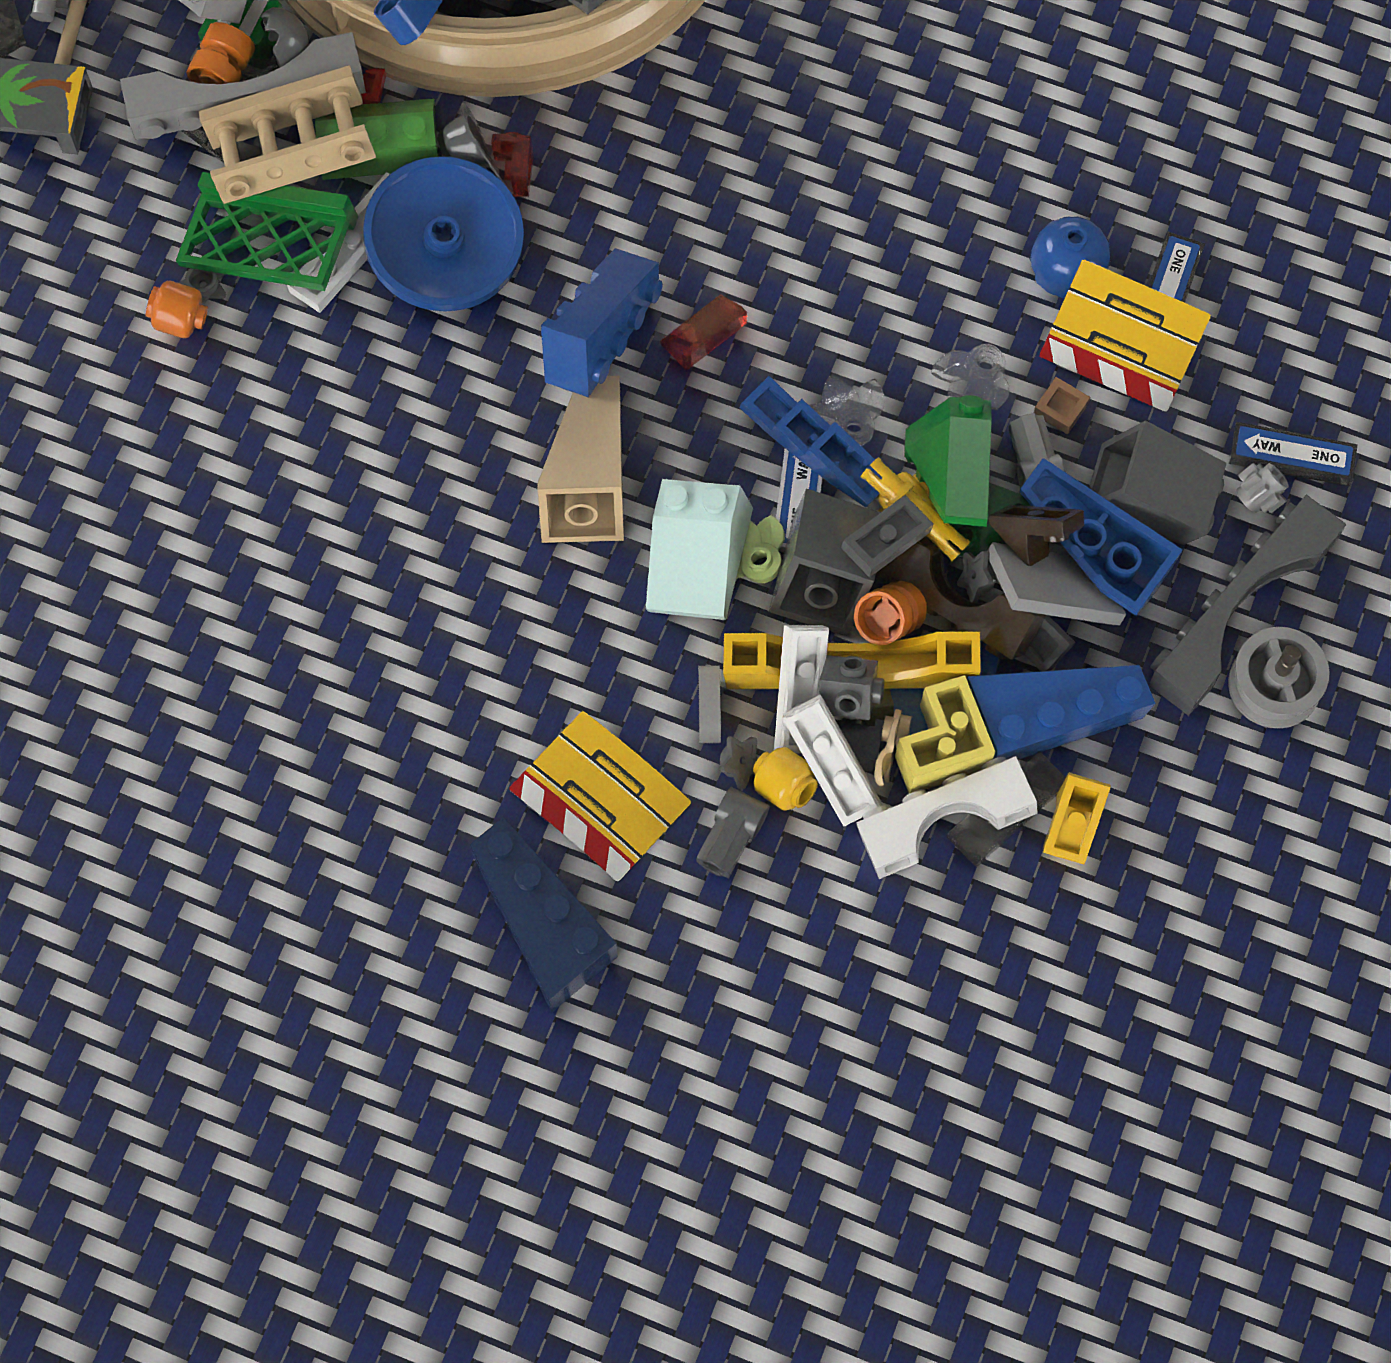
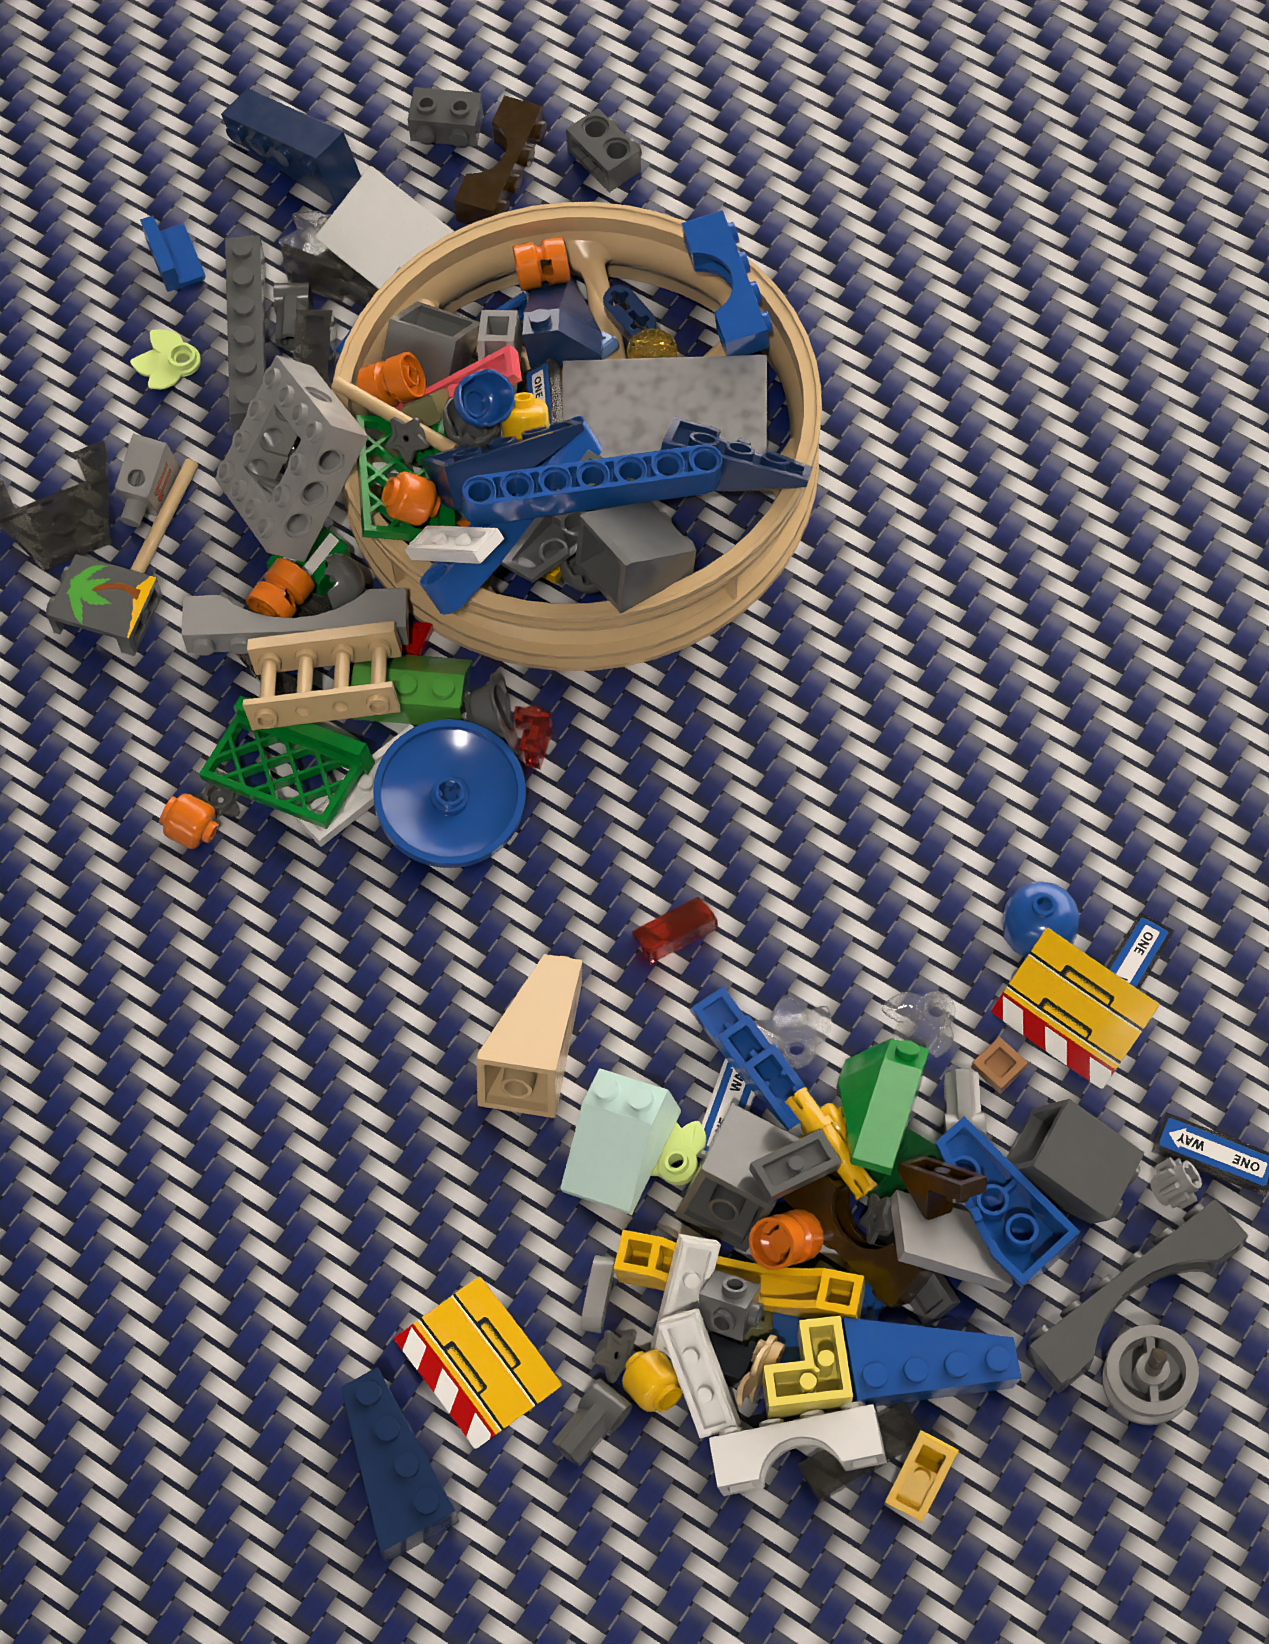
camera: 15 degrees right, 5 degrees down
blue wedge [541,248,663,398] -> none

